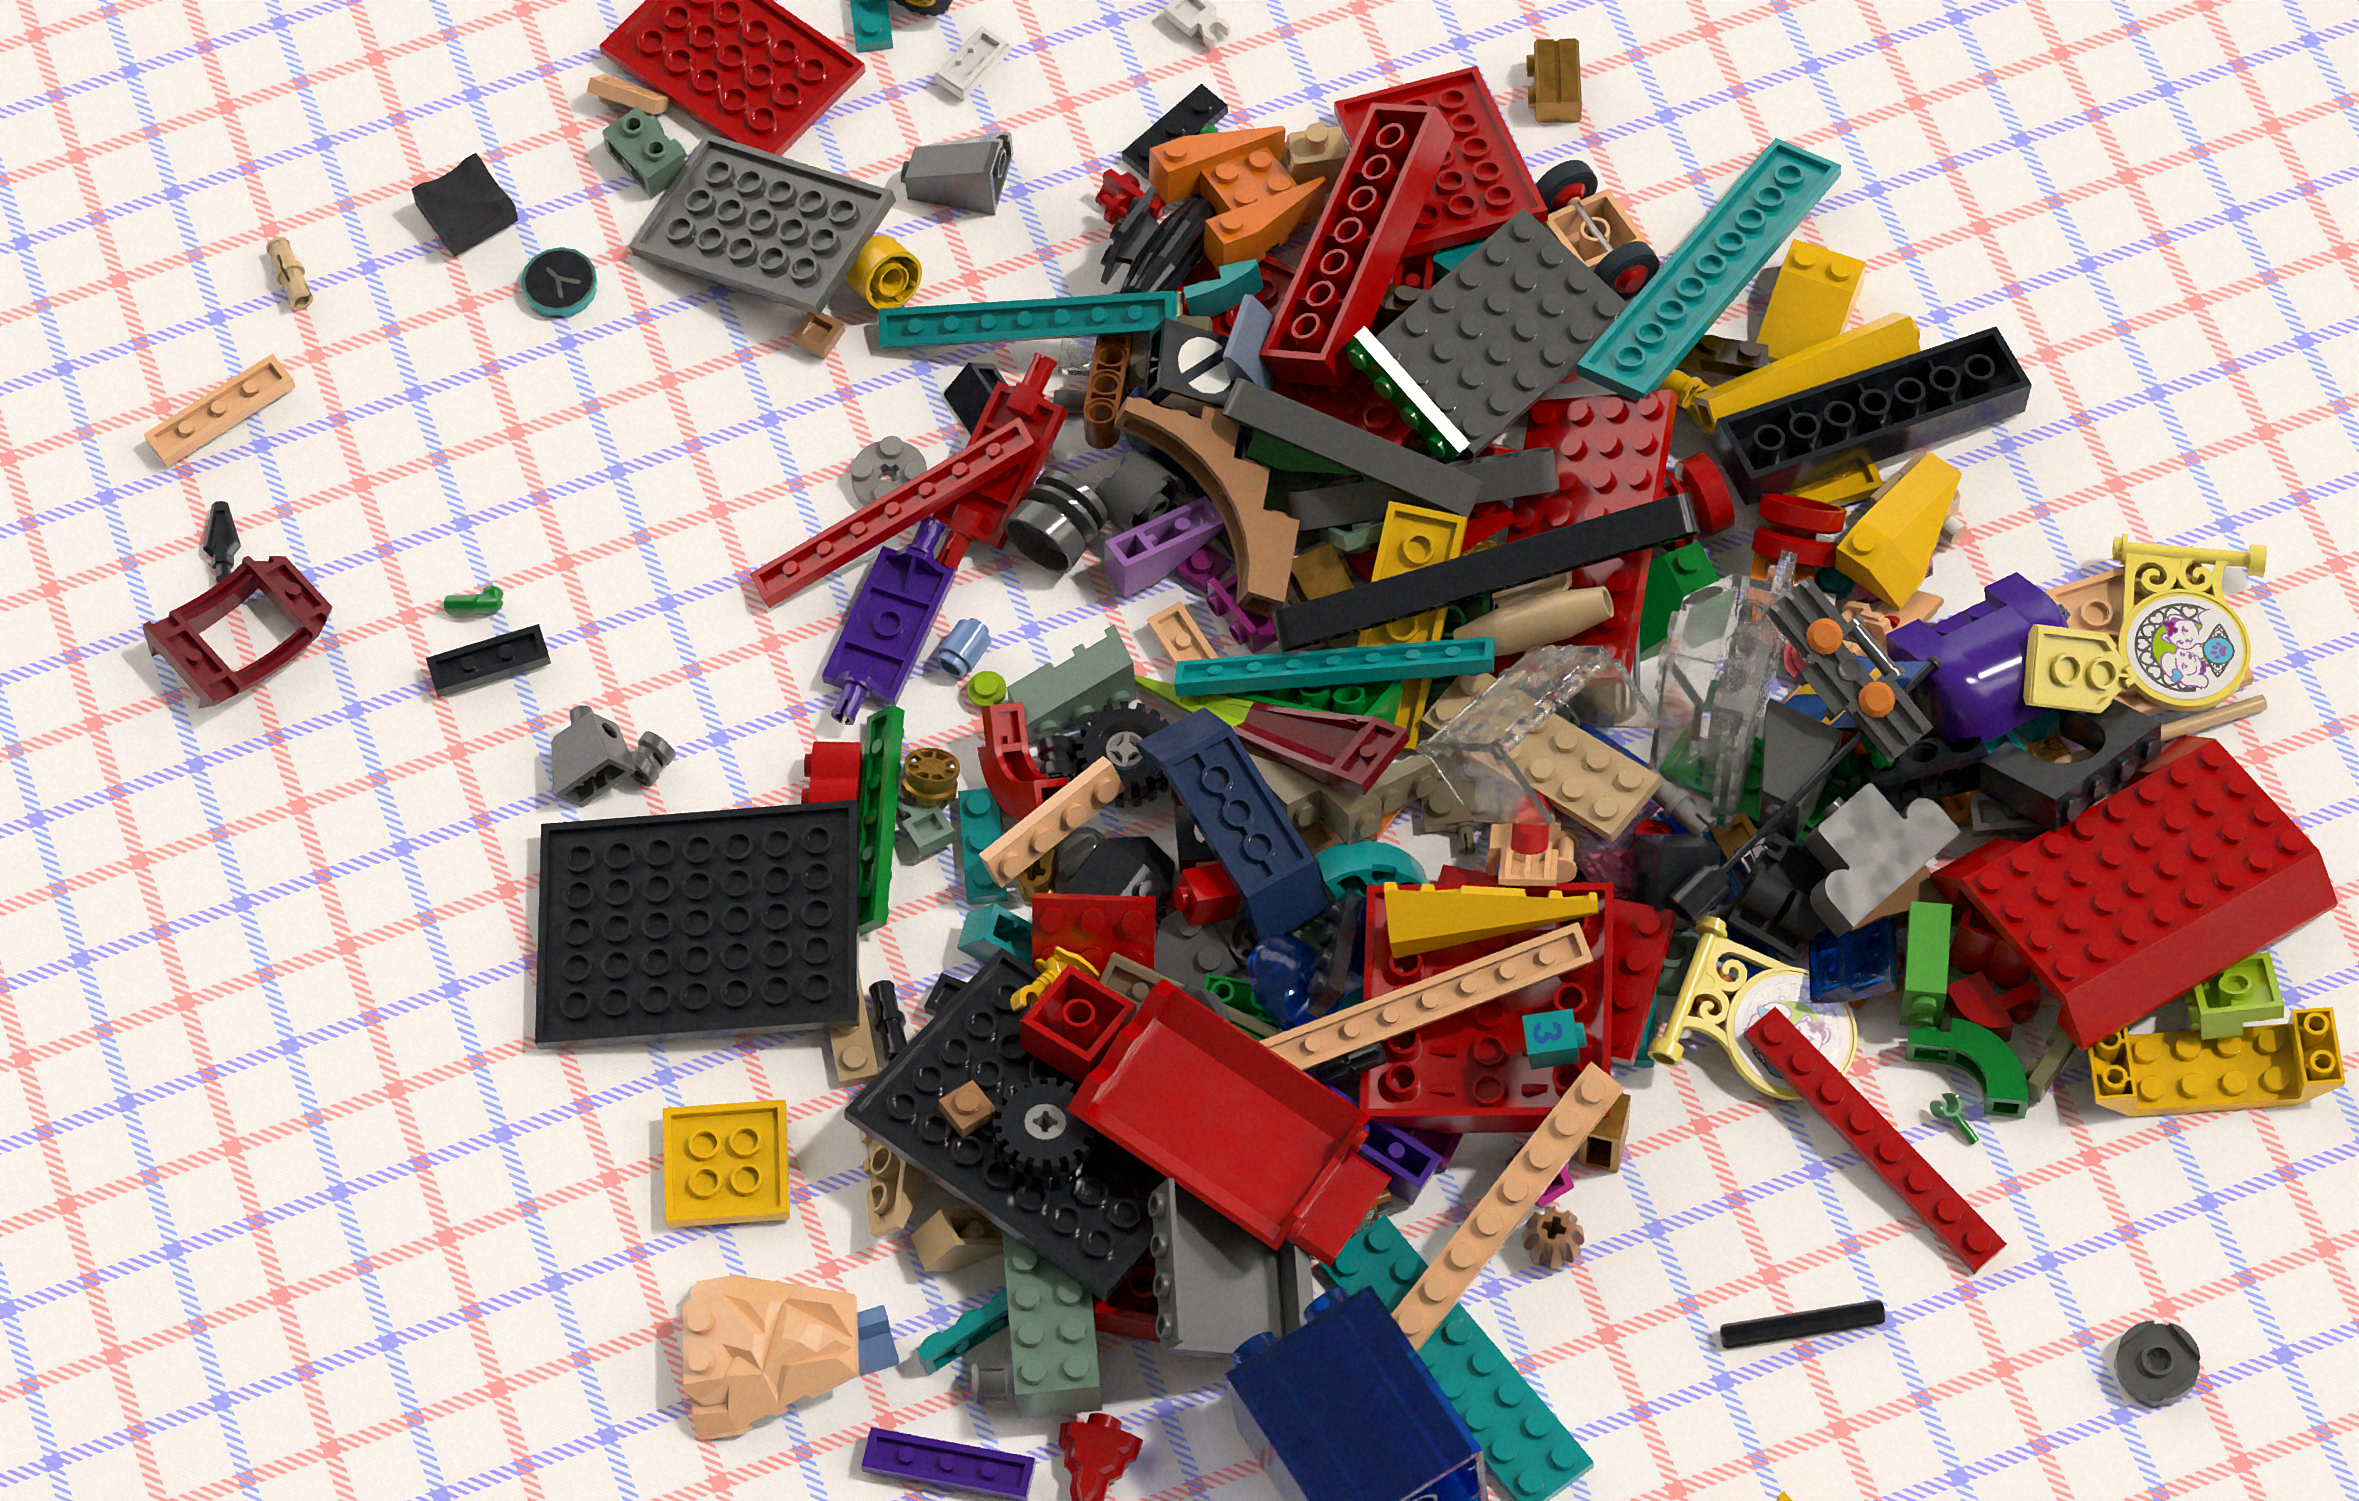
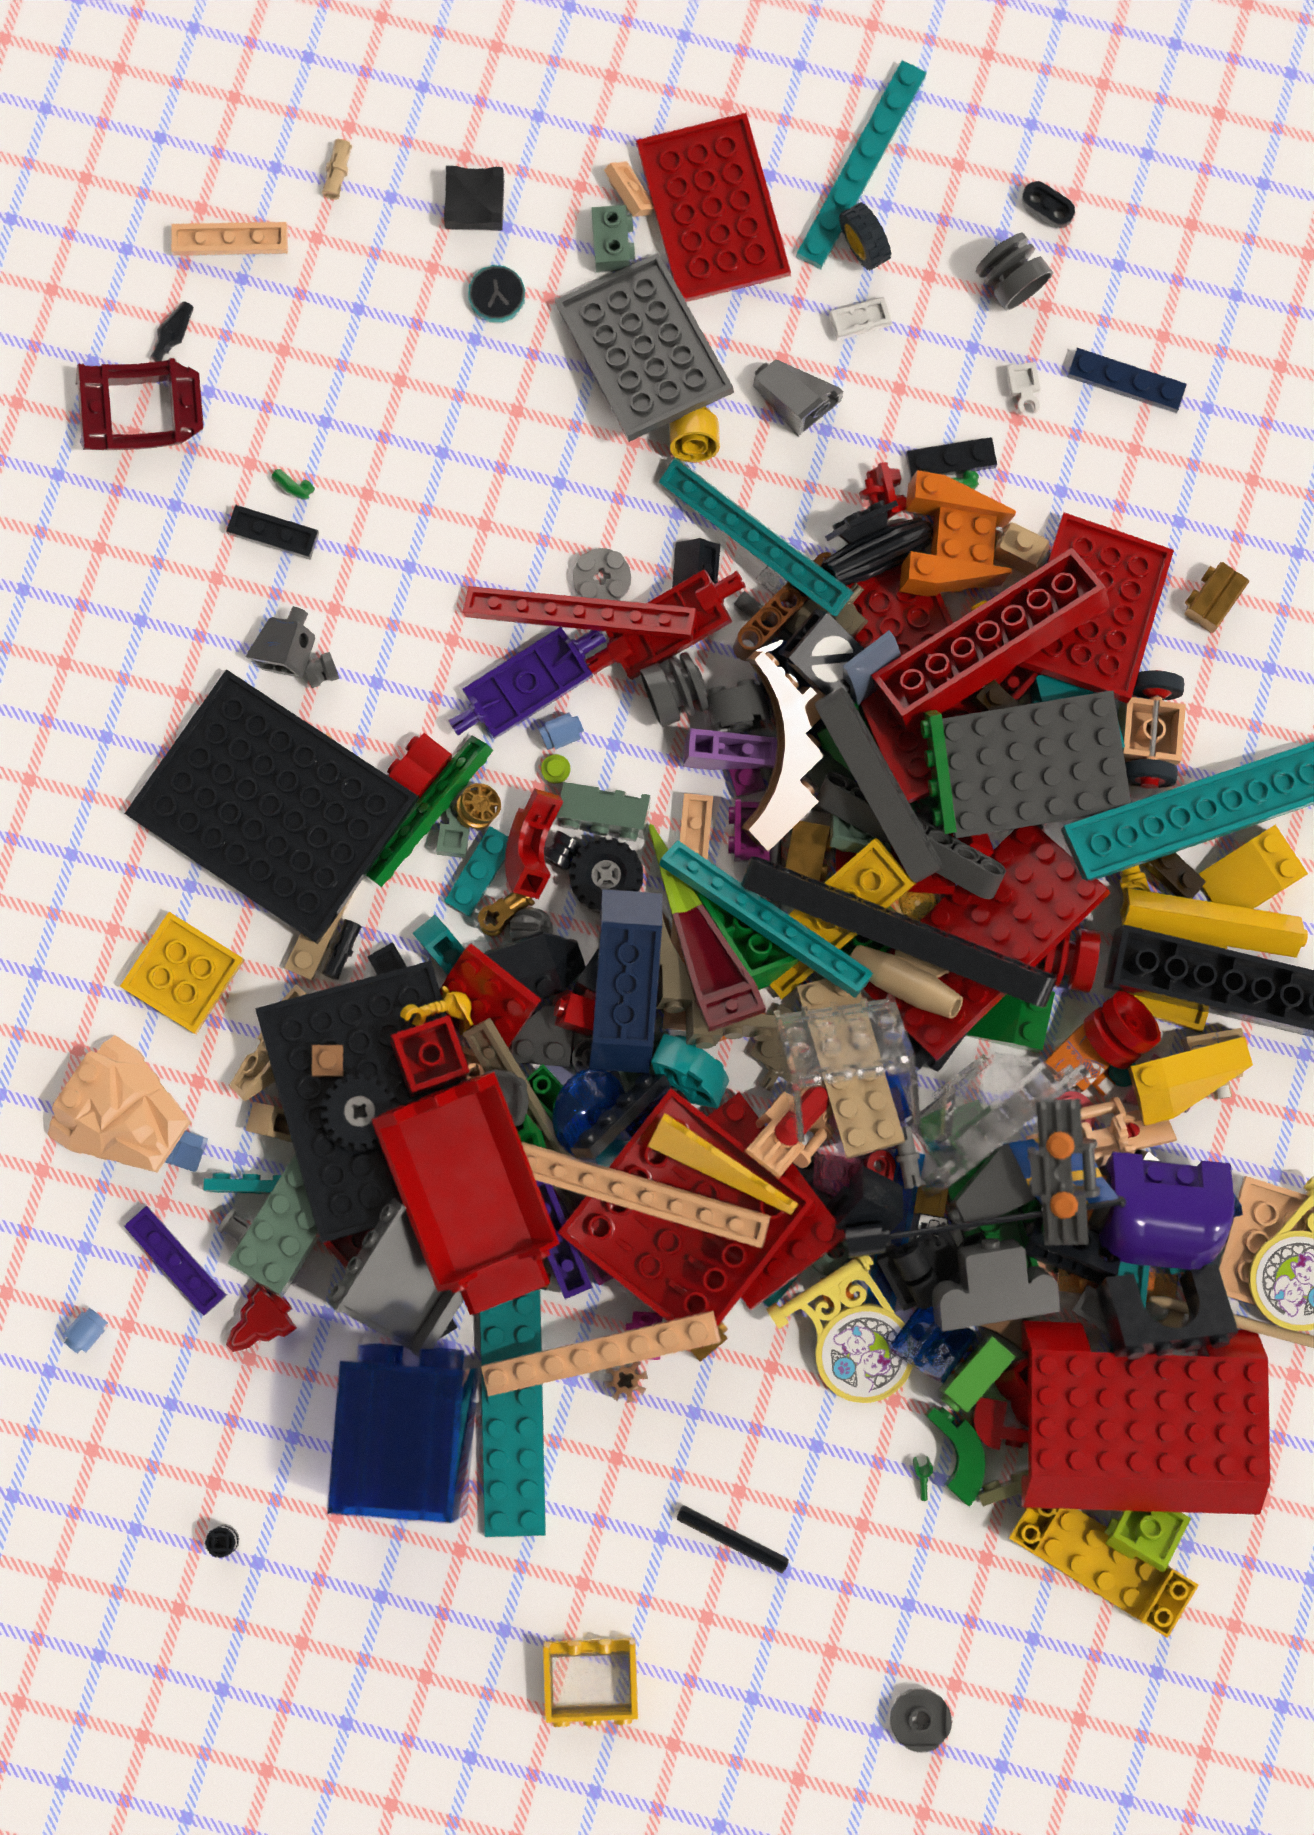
camera: 30 degrees right, 20 degrees up
medium nougat plate [791,312,845,360] -> none
light nougat plate [978,756,1126,888] -> none
teal slope [1183,259,1264,317] -> none
black piece [1317,1043,1387,1086] -> none
teal brick [1522,1009,1587,1070] -> none
red plate [1744,1006,2007,1275] -> none
light yellow tile [2023,624,2139,713] -> none

